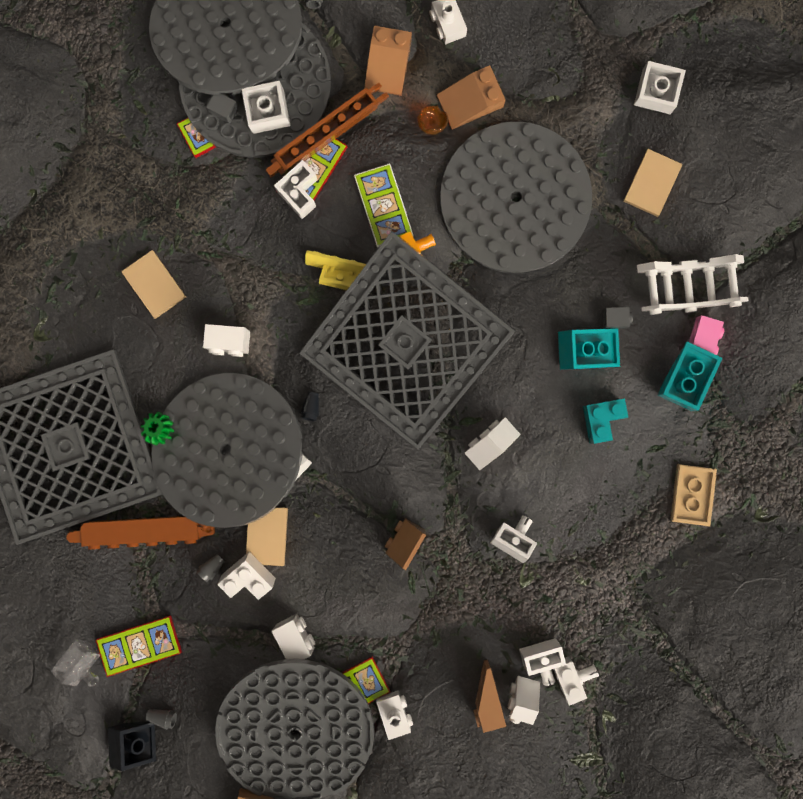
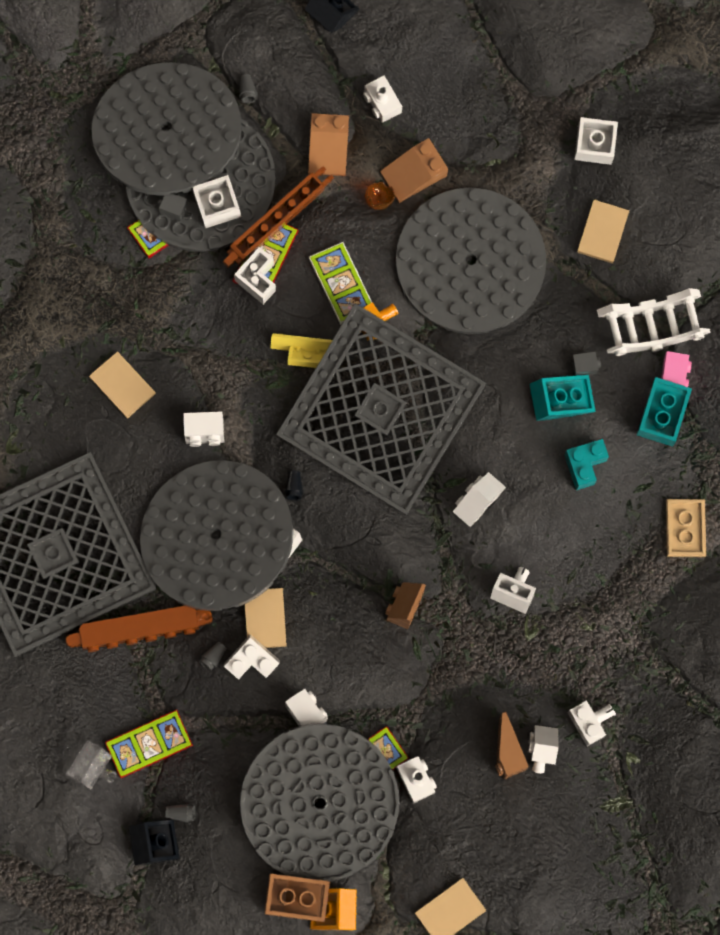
camera: 15 degrees left, 10 degrees down
green gear [140,412,174,445] -> none
white brick [519,638,566,686] -> none

